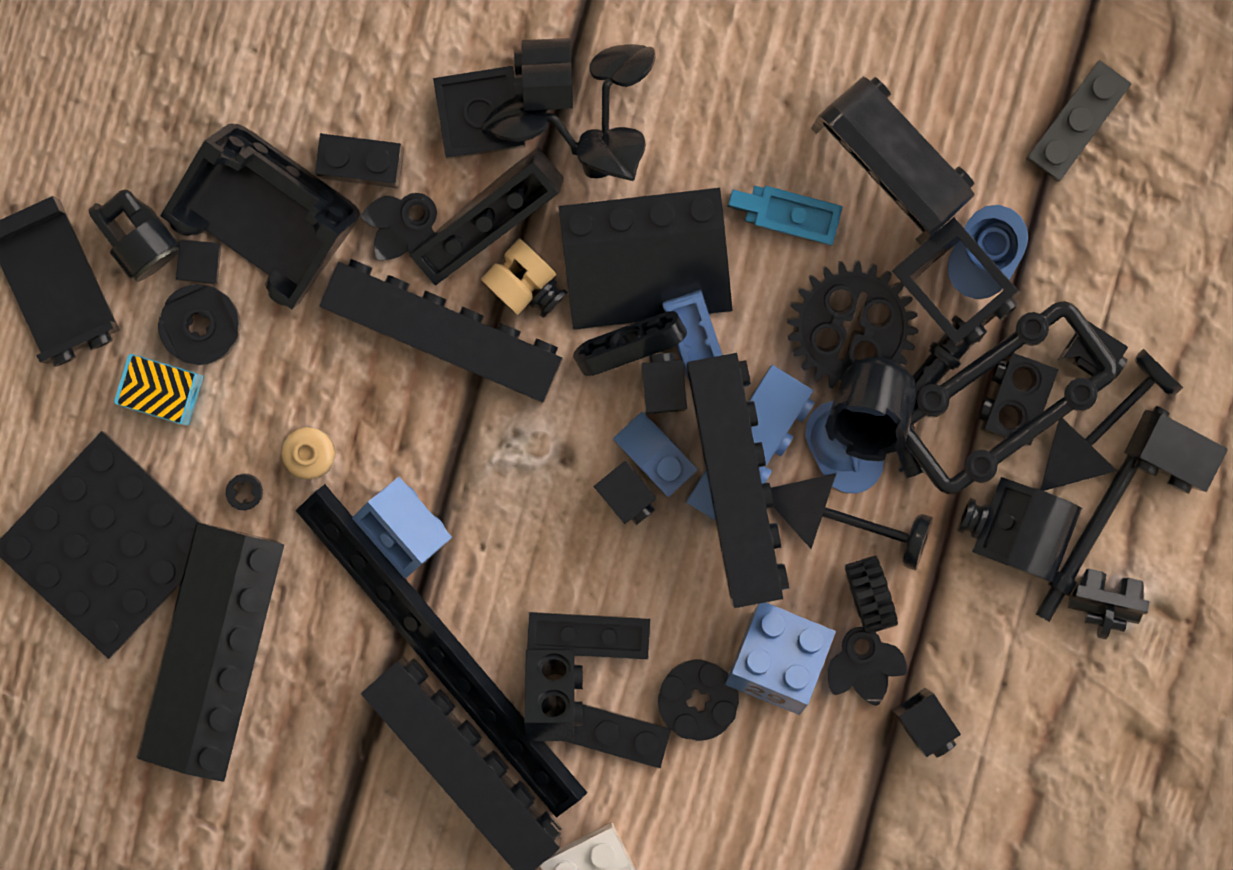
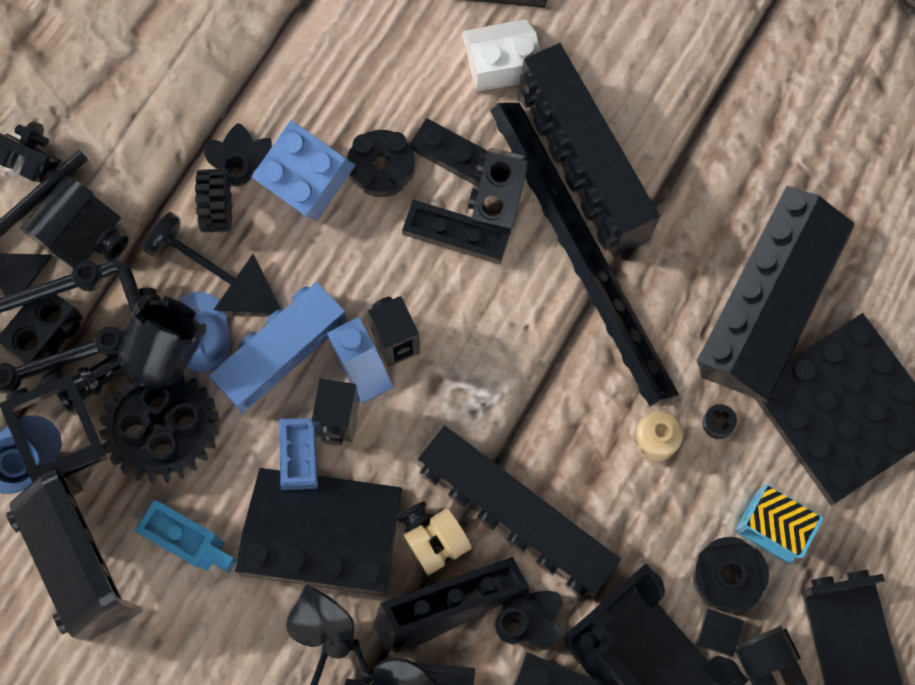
camera: 170 degrees left, 15 degrees down
medium blue brick [352,477,452,579] -> none
black beam [573,311,687,376] -> none
black brick [686,353,789,608] -> none
black brick [892,688,961,758] -> none

